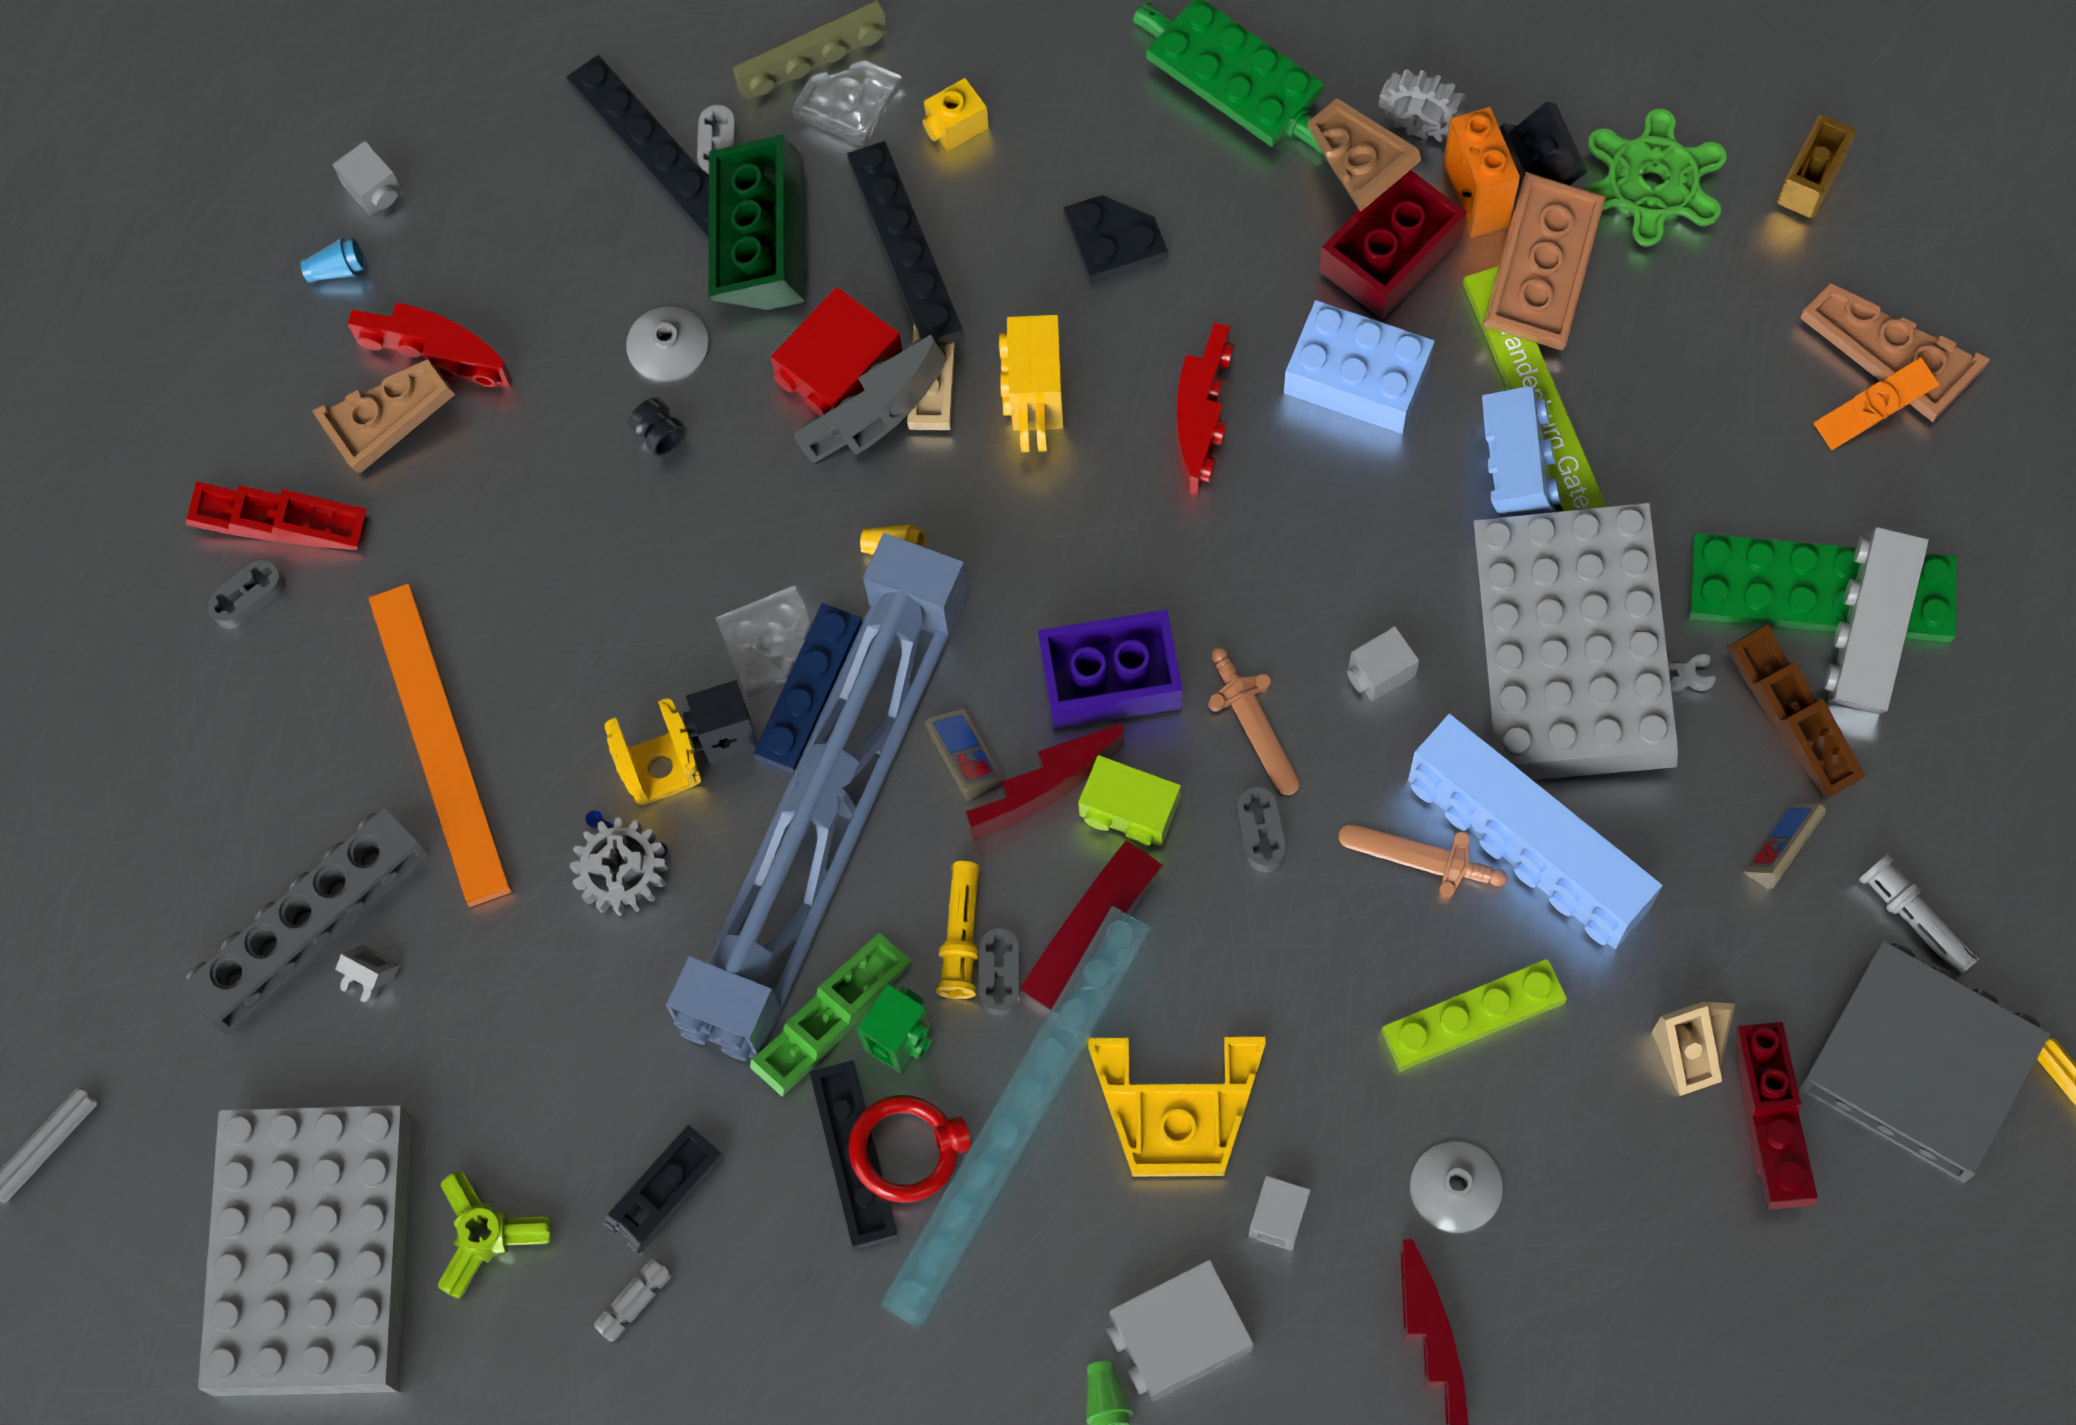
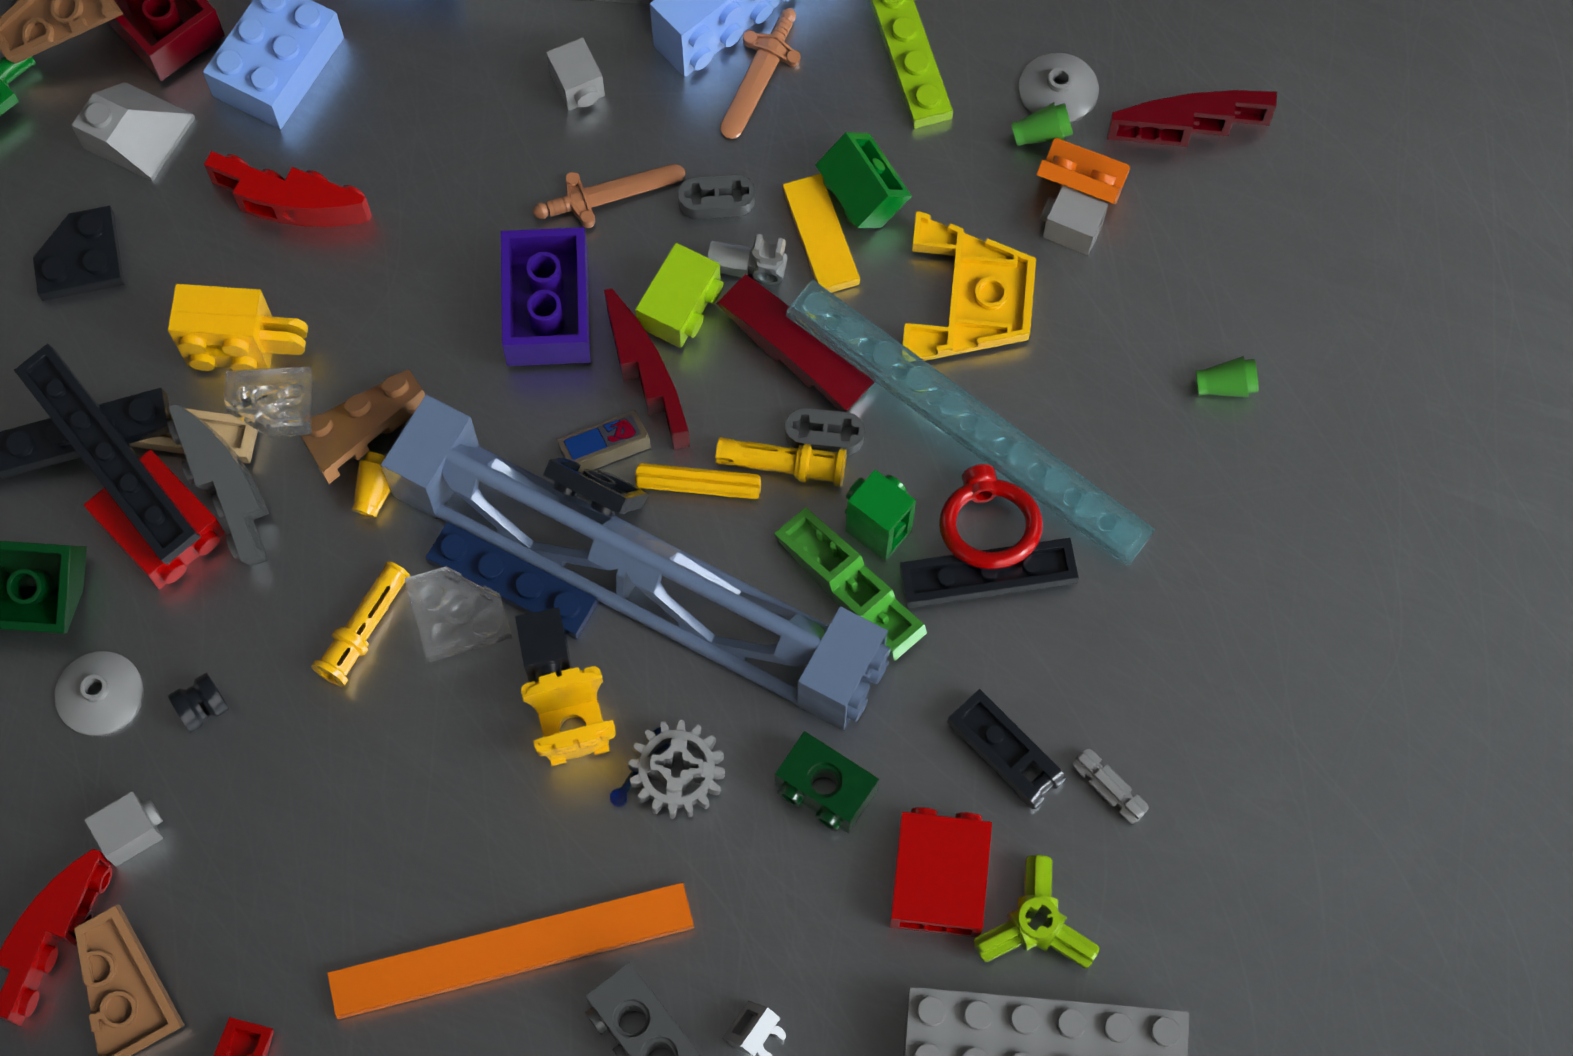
camera: 90 degrees left, 0 degrees up
light grey brick [1106,1260,1254,1402] -> none
none -> black plate [14,343,201,565]
none -> light grey slope [71,82,195,182]
none -> light grey brick [84,791,164,867]
none -> clear plate [224,366,313,437]
none -> medium nougat wing [296,369,425,484]
none -> yellow pin [311,561,410,687]
none -> black plate [543,458,649,517]
none -> yellow axle [635,463,761,499]
none -> light grey bar [707,234,788,285]
none -> dark green brick [775,731,879,833]
none -> yellow tile [782,173,860,296]
none -> green brick [815,132,912,228]
none -> red brick [889,807,992,937]
none -> bright green cone [1011,102,1073,146]
none -> orange bracket [1036,138,1130,204]

